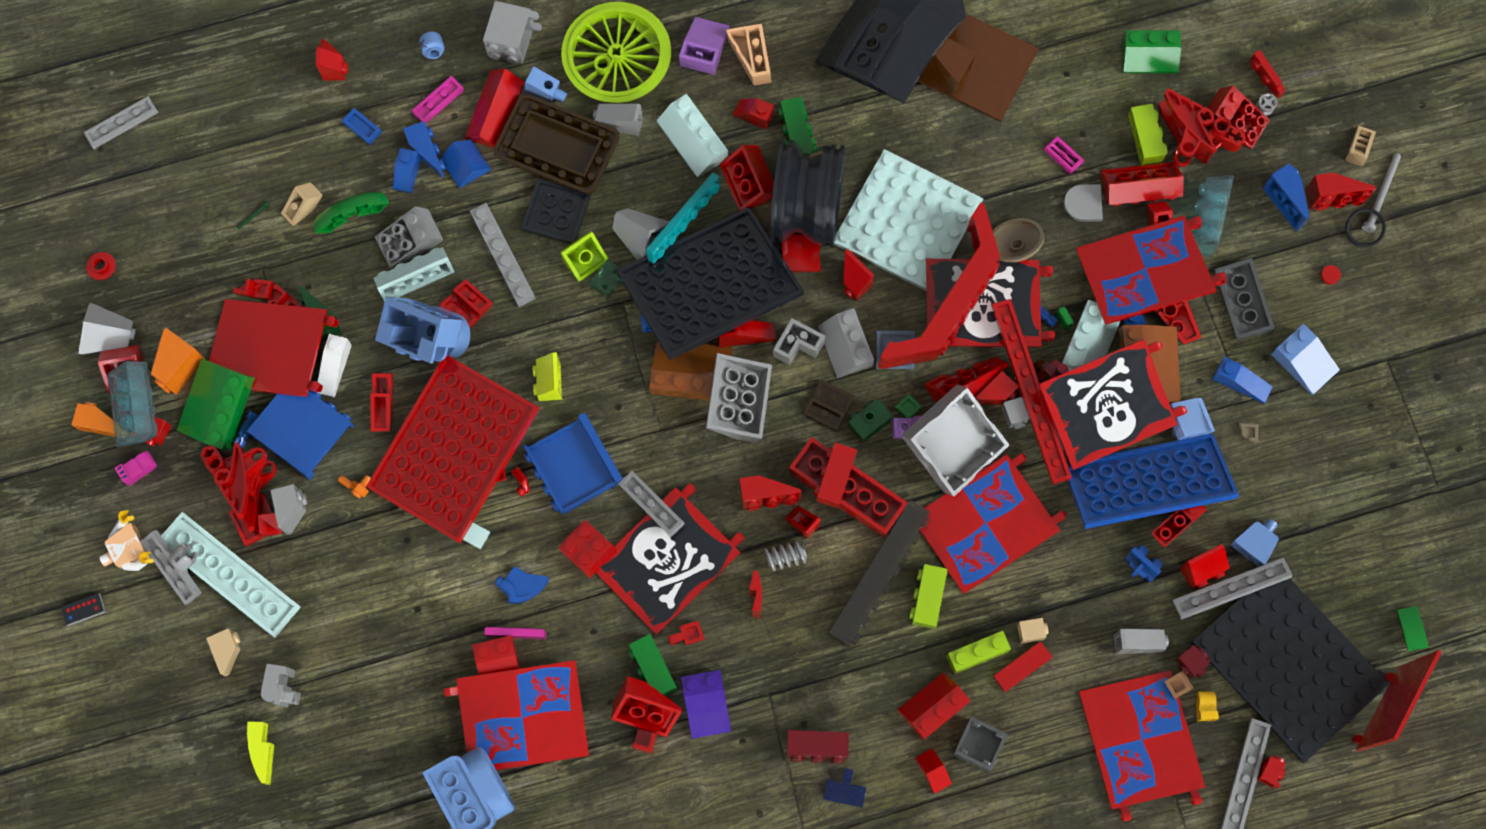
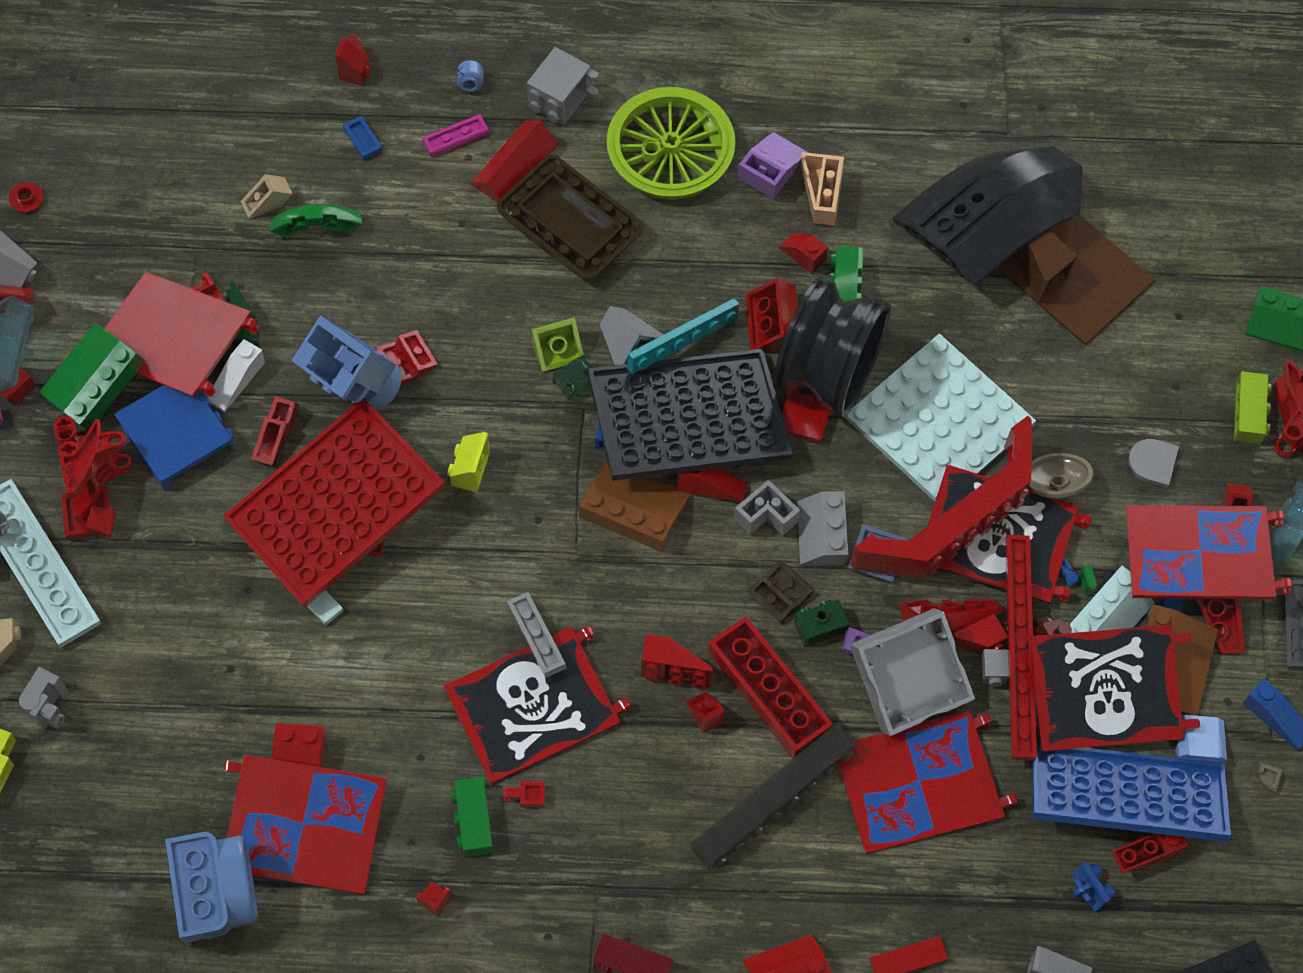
camera: 15 degrees right, 10 degrees down
light grey tile [83,96,159,149] -> none
orange slope [151,328,204,395] -> none
red slope [233,278,275,301] -> none
blue axle [233,412,259,448] -> none
dark green piece [237,200,270,229] -> none
light grey slope [271,484,308,535] -> none
orange piece [338,475,371,499] -> none
light aqua slope [374,247,454,301] -> none
light grey slope [375,206,443,268] -> none
blue slope [393,148,422,194] -> none
blue slope [403,121,445,177] -> none
blue slope [440,140,491,189] -> none
light grey plate [470,203,536,307] -> none
dark pink tile [484,627,546,640] -> none
blue arm [495,566,549,604] -> none
red arm [512,467,530,497] -> none
black plate [521,178,591,244] -> none
blue panel [523,412,622,516] -> none
medium blue torso [524,66,568,103] -> none
red brick [558,520,616,579] -> none
light grey slope [593,104,643,136] -> none
red slope [611,676,682,737] -> none
light aqua slope [657,94,728,178] -> none
dark purple slope [681,670,731,739] -> none
light grey slope [706,353,772,443] -> none
red slope [749,570,762,618] -> none
light grey piece [764,539,807,571] -> none
red brick [814,443,857,509] -> none
red slope [843,249,874,301] -> none
green tile [895,394,922,418] -> none
lime brick [909,564,948,629] -> none
lime brick [946,631,1011,675] -> none
tan brick [1017,618,1049,644] -> none
dark pink tile [1044,136,1084,175] -> none
red slope [1100,162,1184,206] -> none
light grey plate [1173,558,1292,620] -> none
red slope [1180,544,1230,589] -> none
medium blue torso [1230,519,1279,567] -> none

